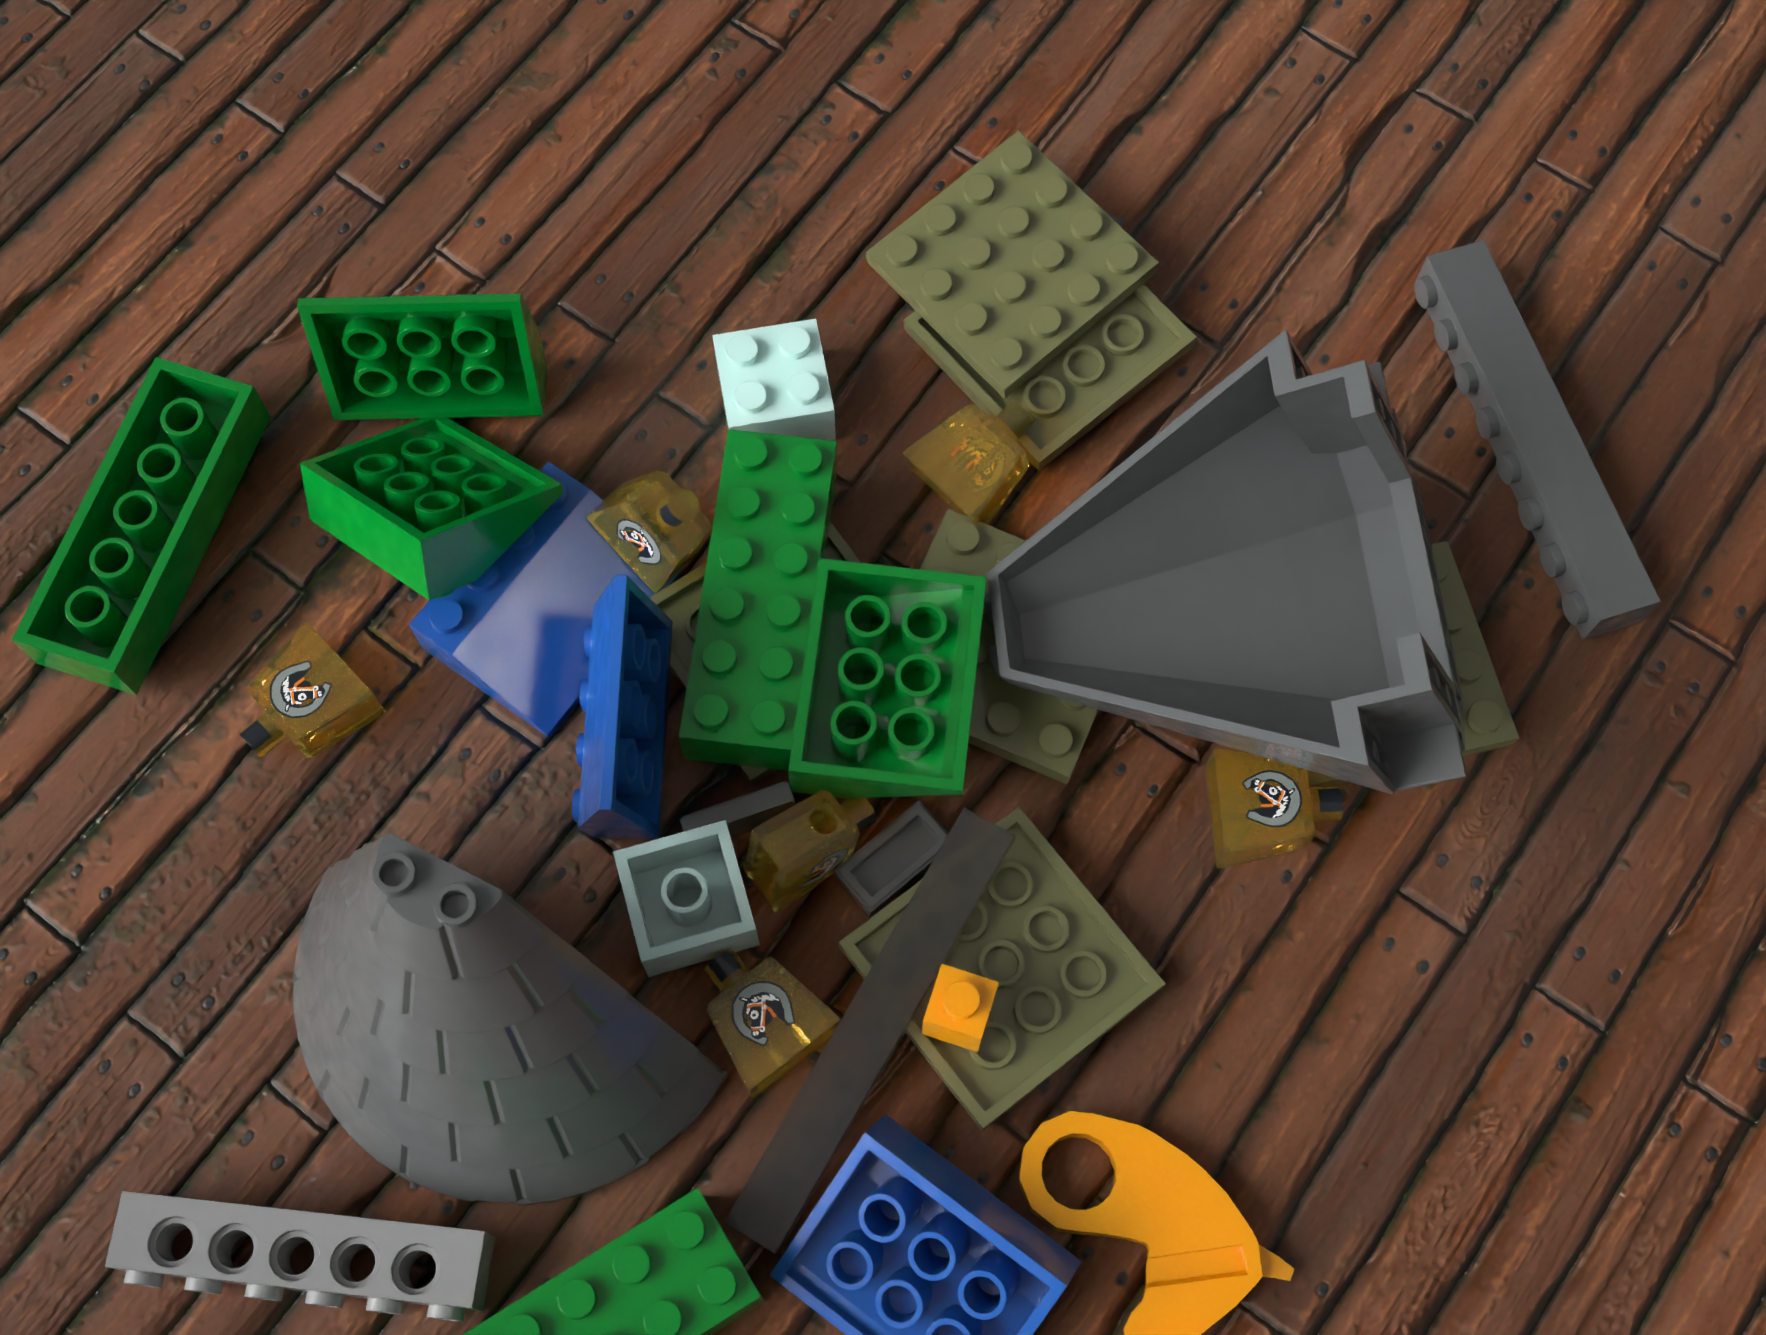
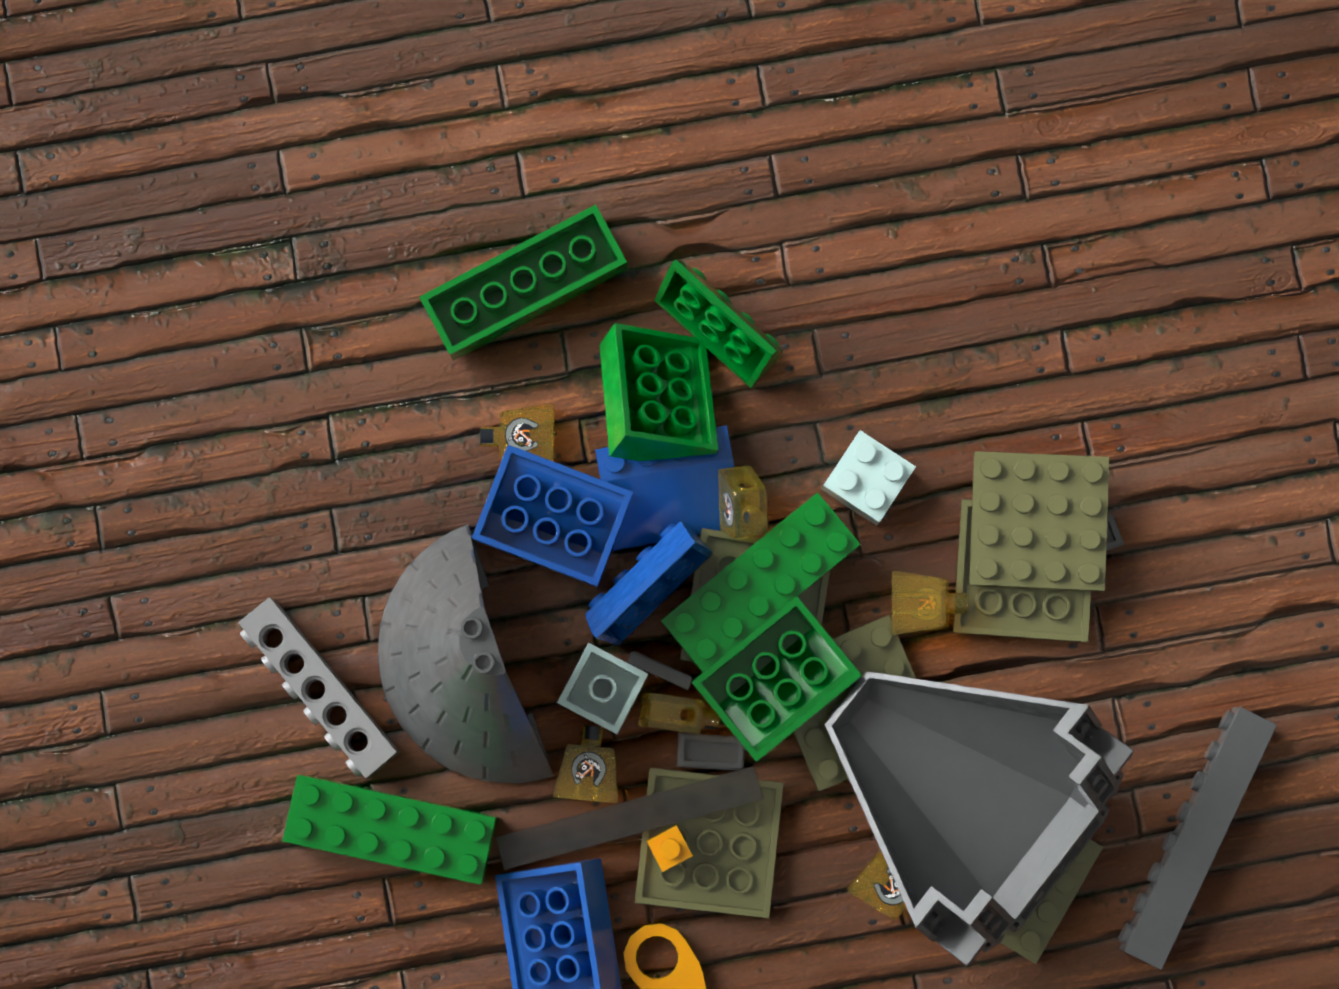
camera: 45 degrees right, 15 degrees up
none -> blue slope [472,445,633,588]

